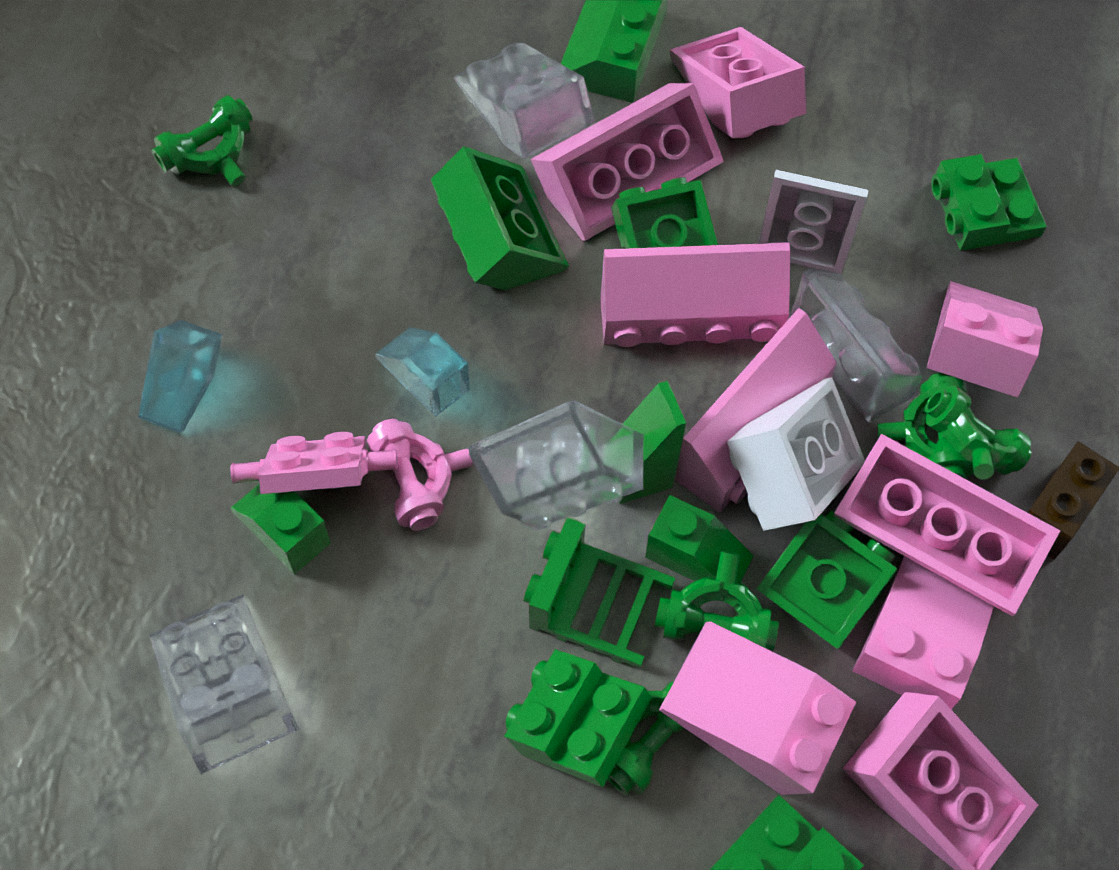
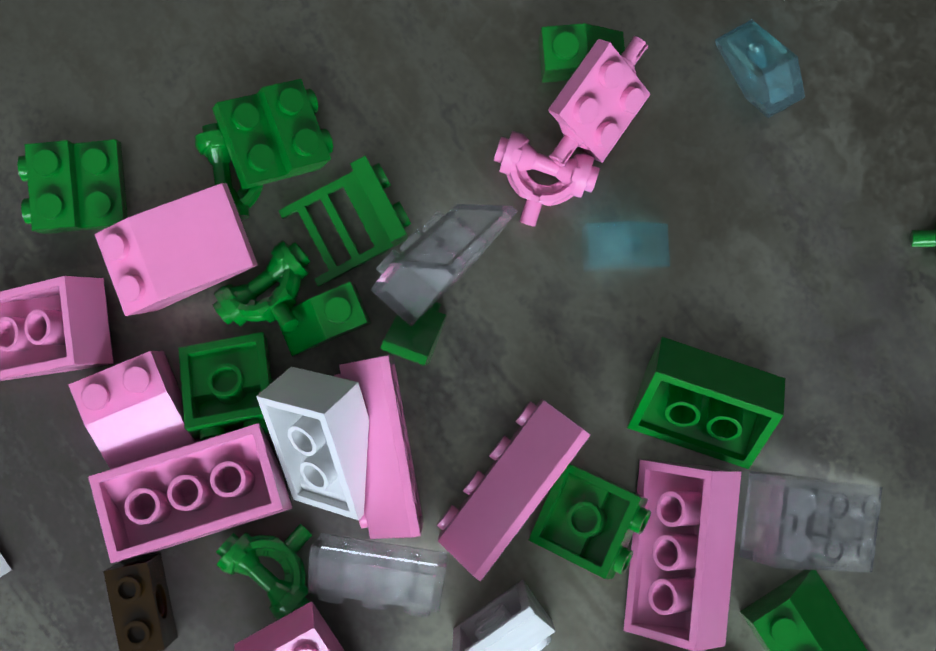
camera: 130 degrees right, 25 degrees up
green piece [925,385,1032,479] -> none

